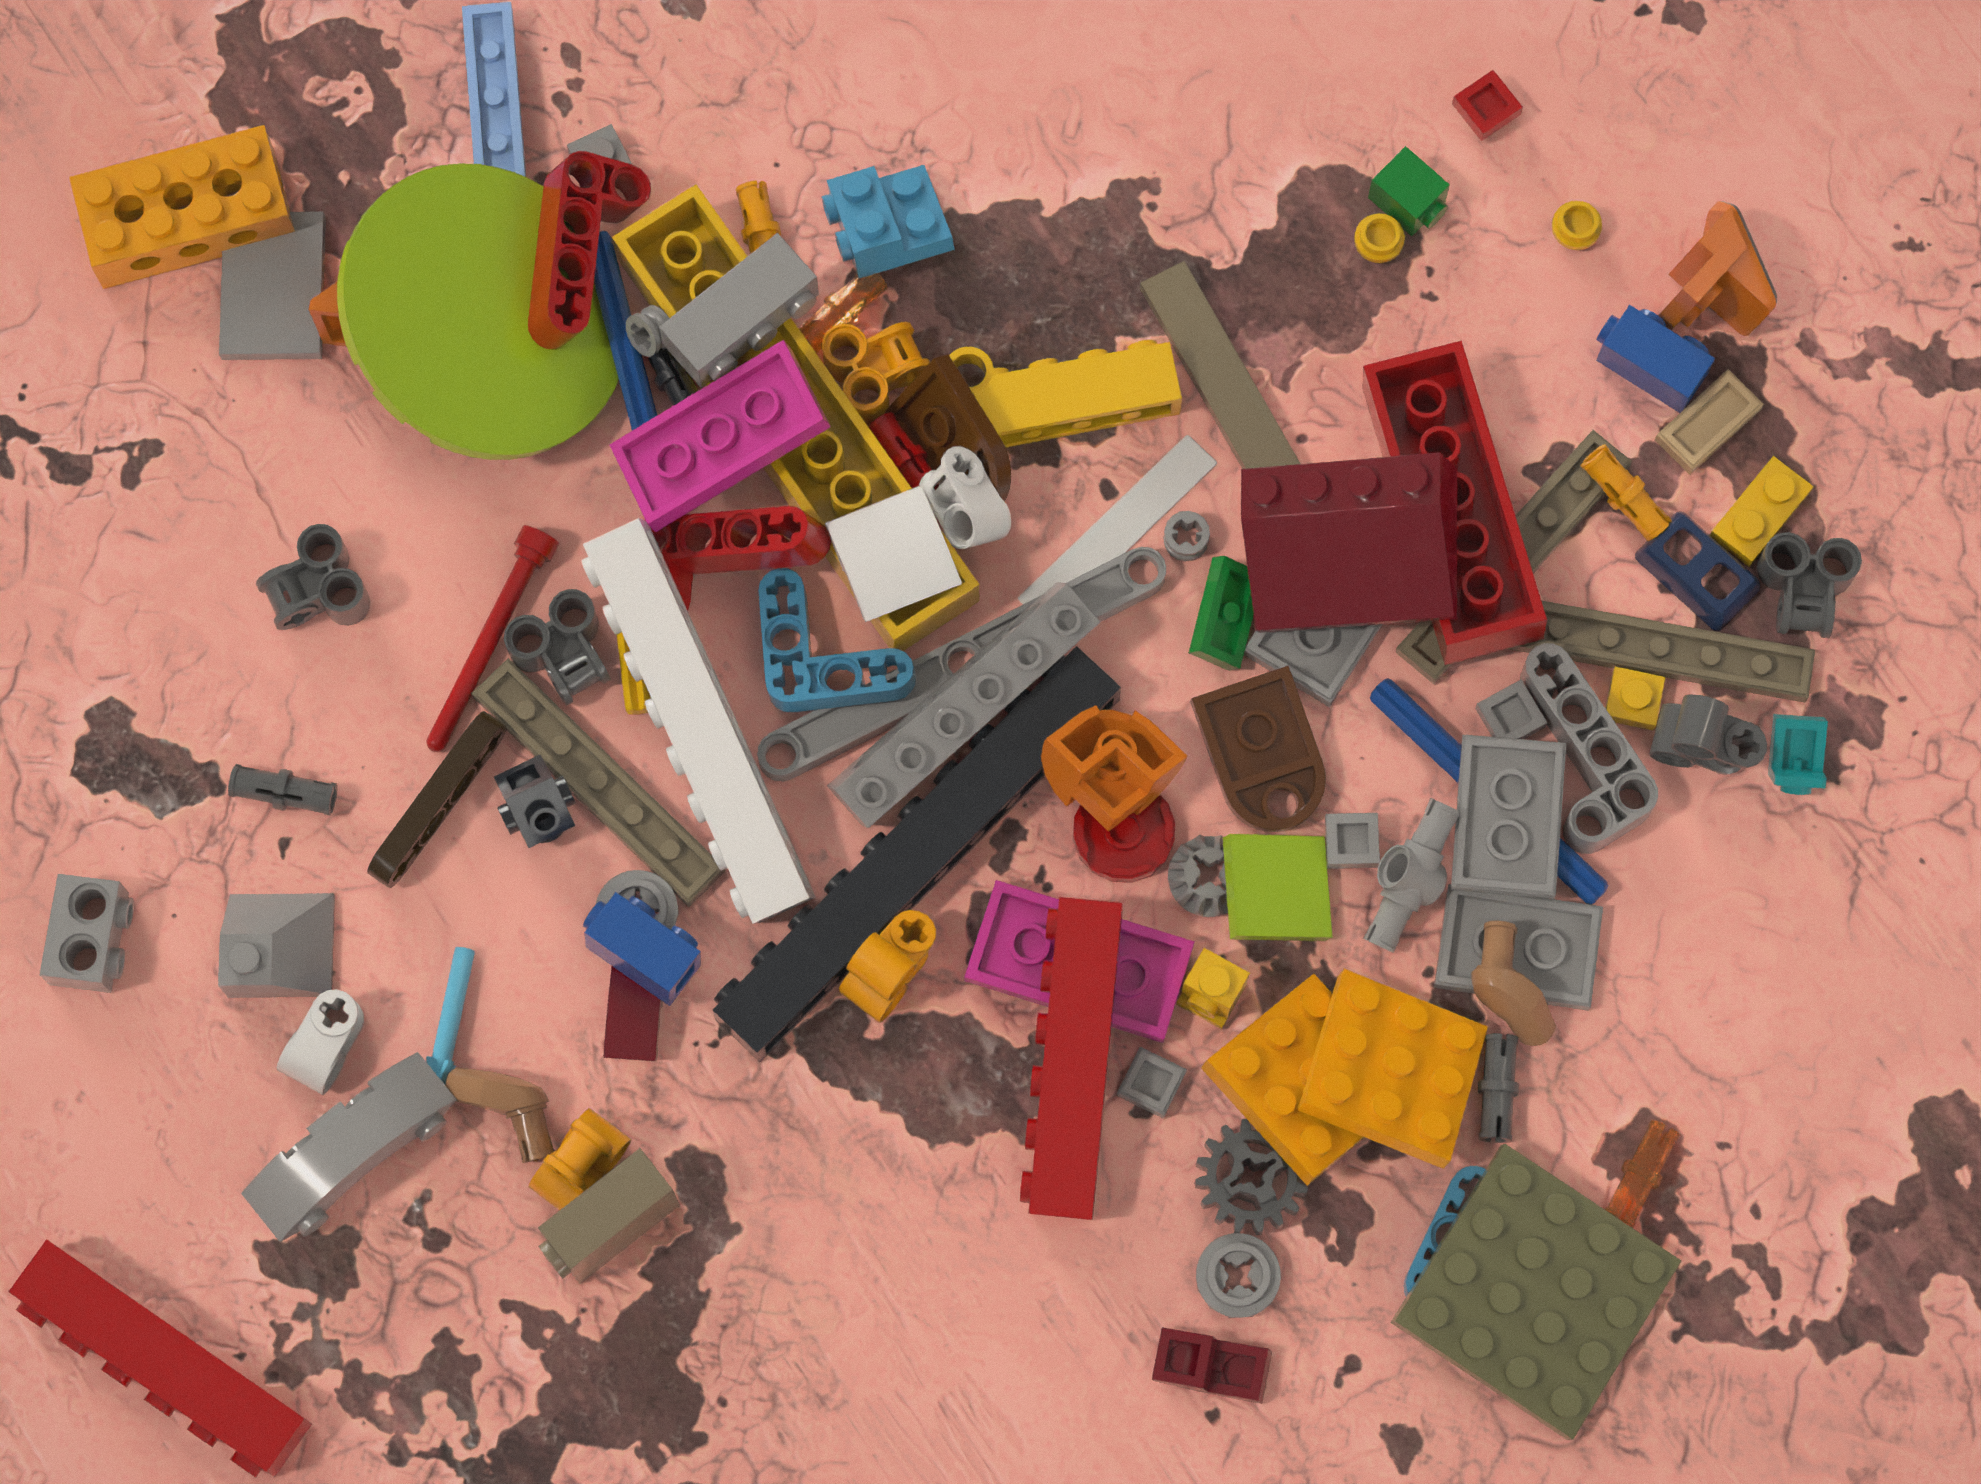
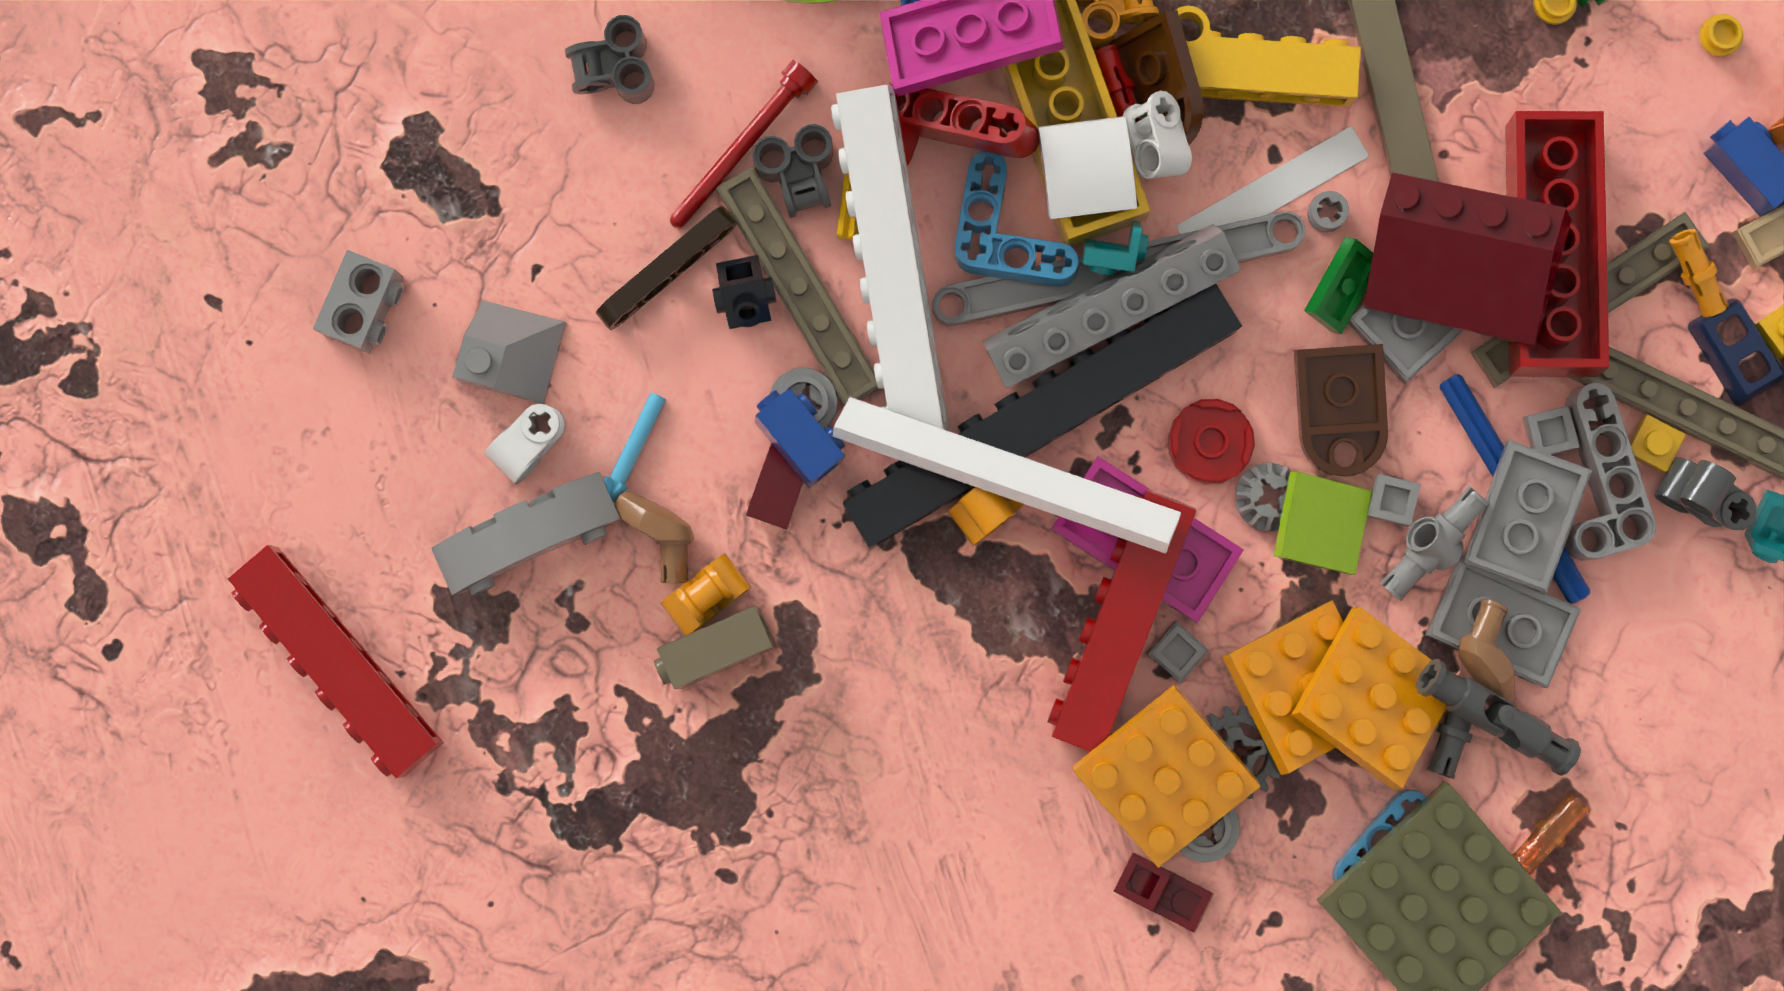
camera: 15 degrees right, 10 degrees up
dark grey pin [228,764,338,816] -> none
orange brick [1041,705,1188,831] -> none
yellow brick [1176,948,1250,1030] -> none
none -> white tile [833,397,1181,554]
none -> light orange plate [1072,684,1261,868]
none -> teal bracket [1082,221,1148,275]
none -> dark grey piece [1416,659,1581,776]

